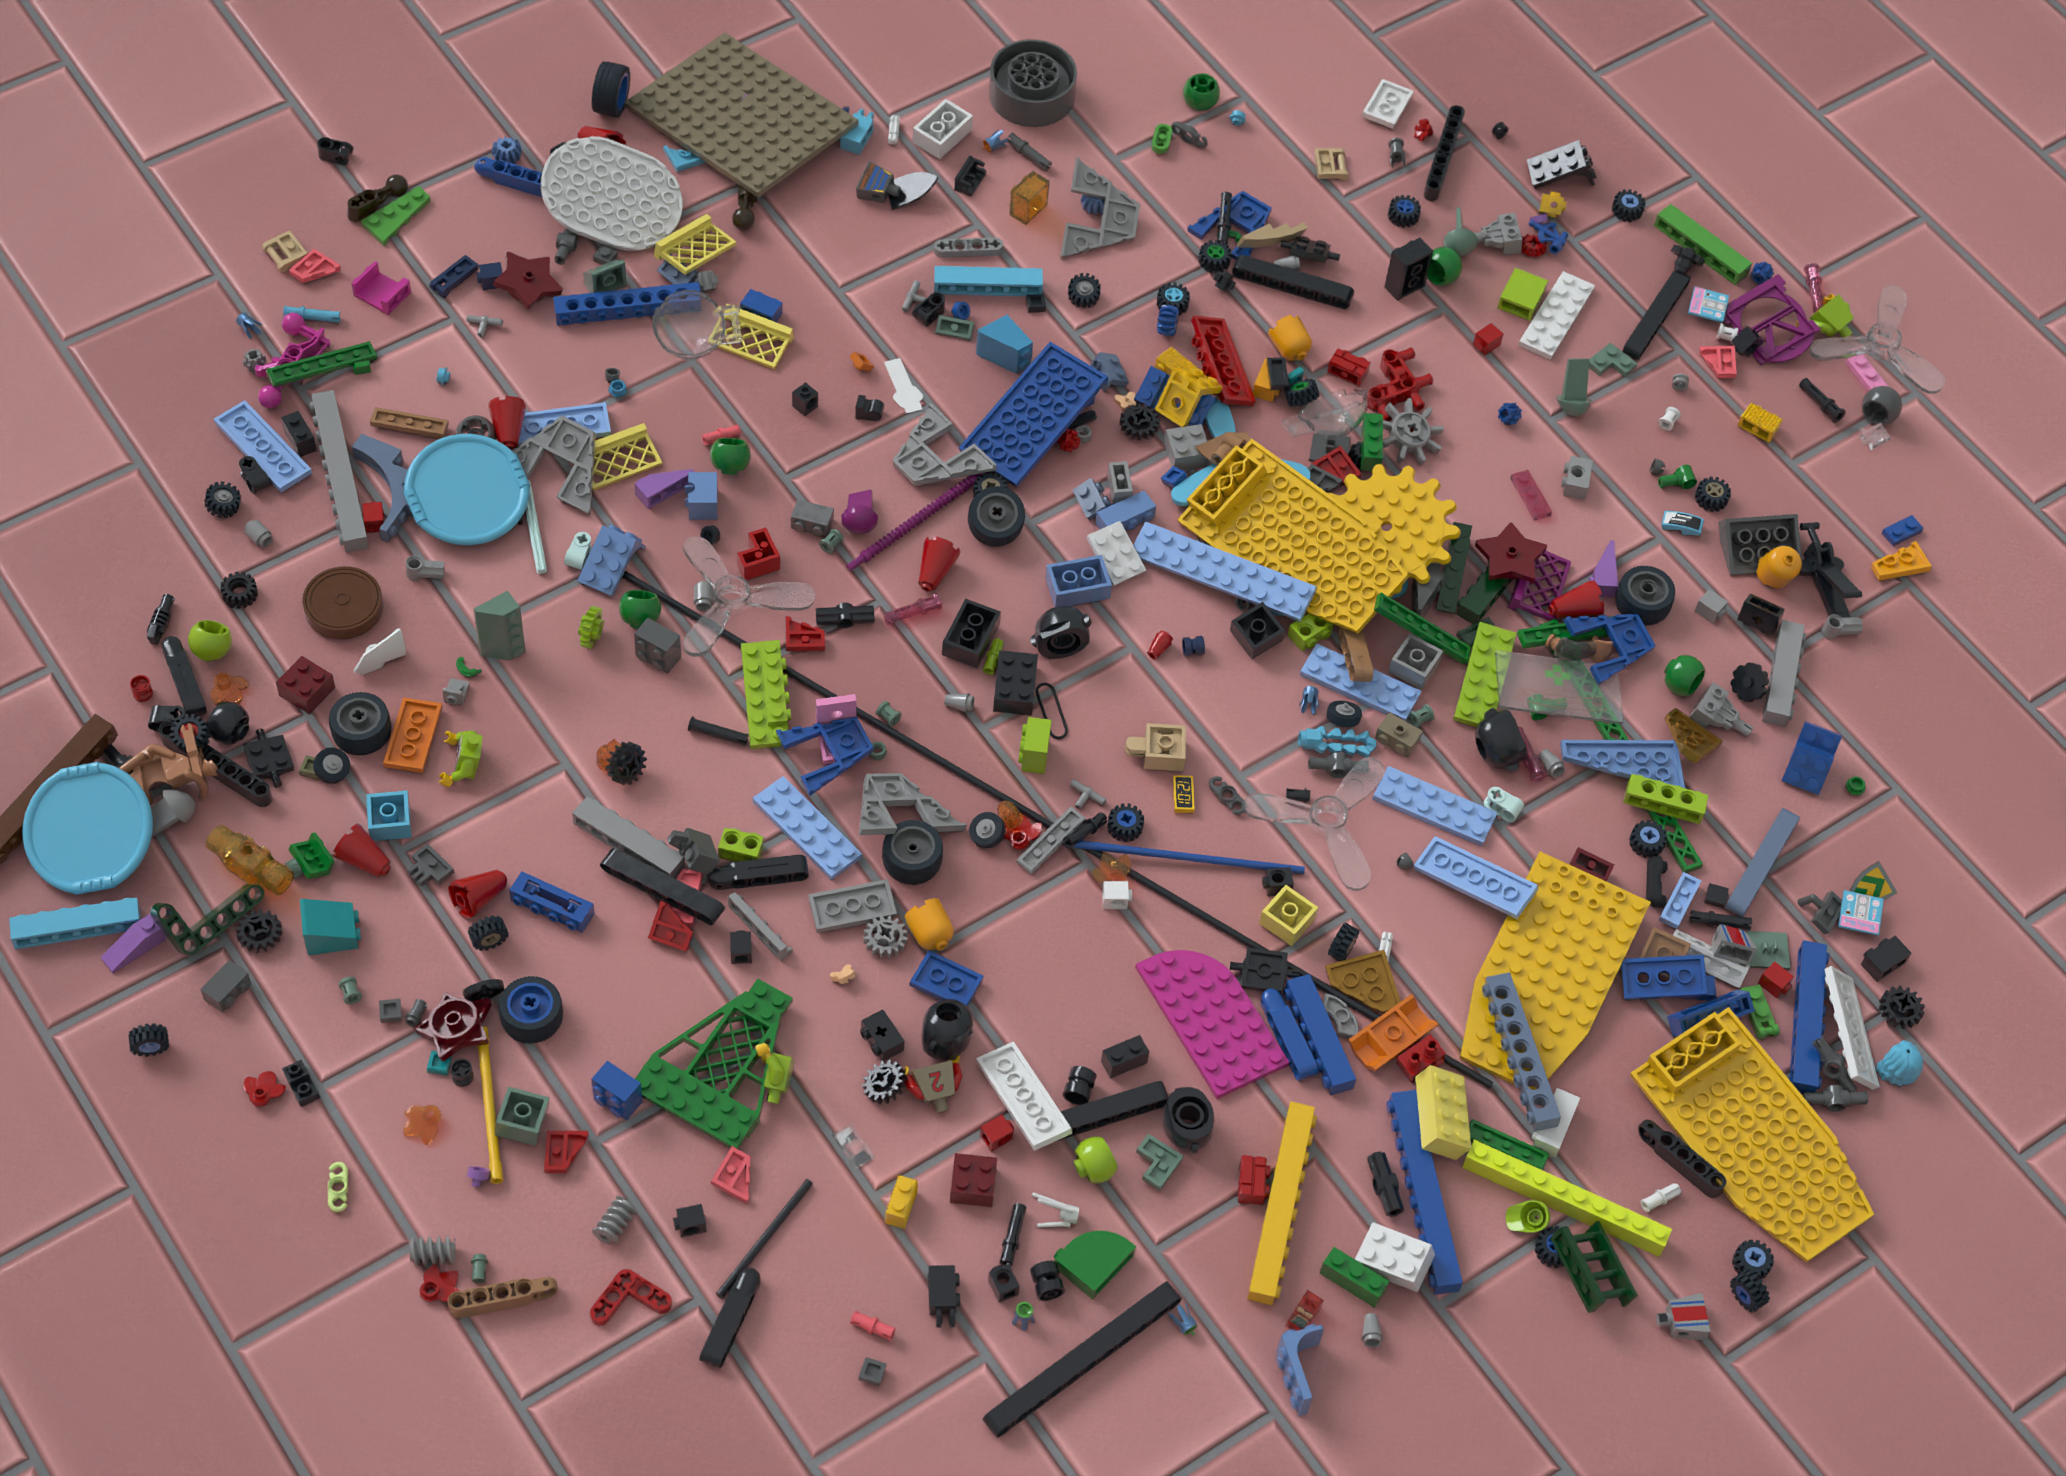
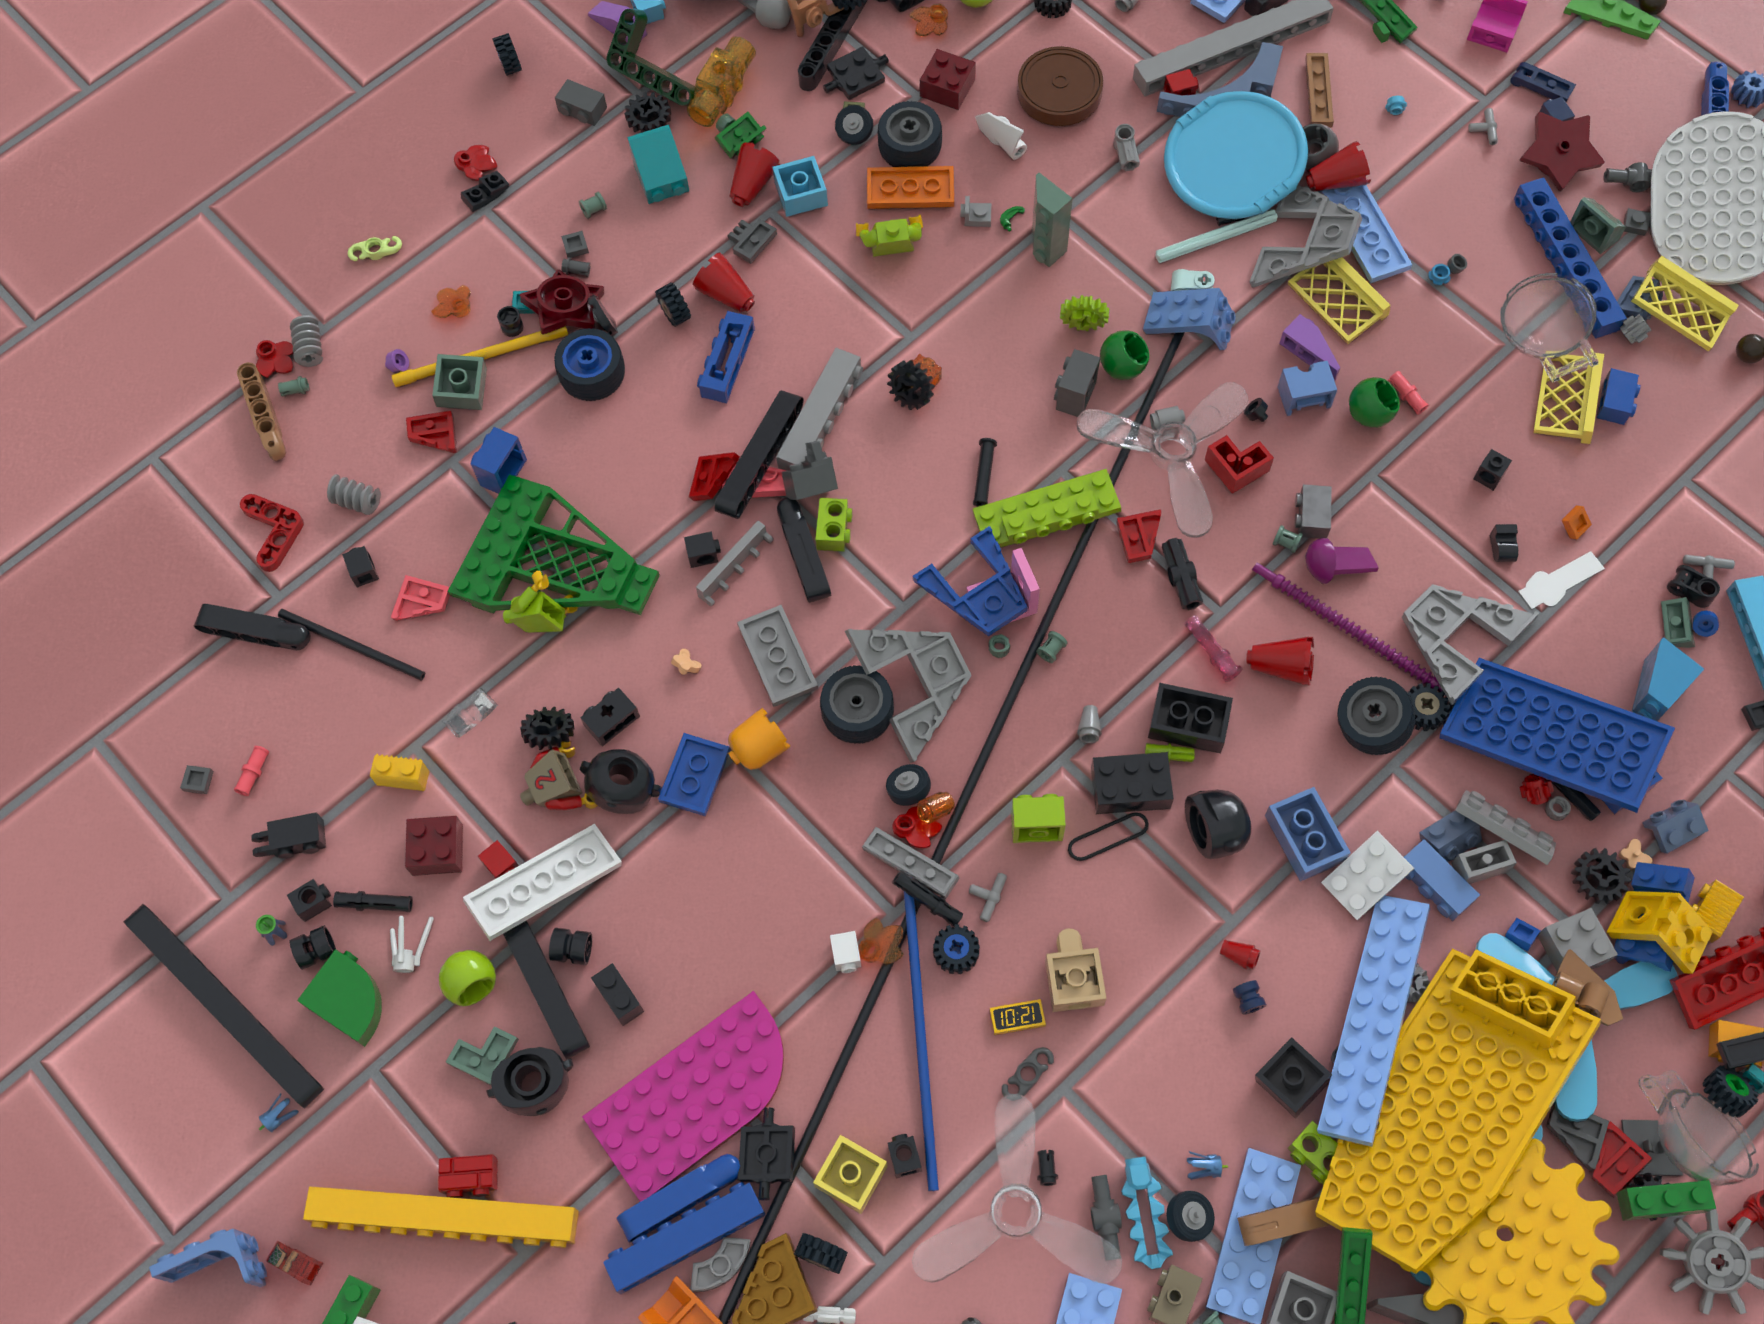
camera: 90 degrees right, 10 degrees up
black wheel [206,701,249,745] -> none
light blue plate [753,776,862,880] -> none
light grey gear [863,915,908,958] -> none
none -> light grey plate [1455,790,1556,865]

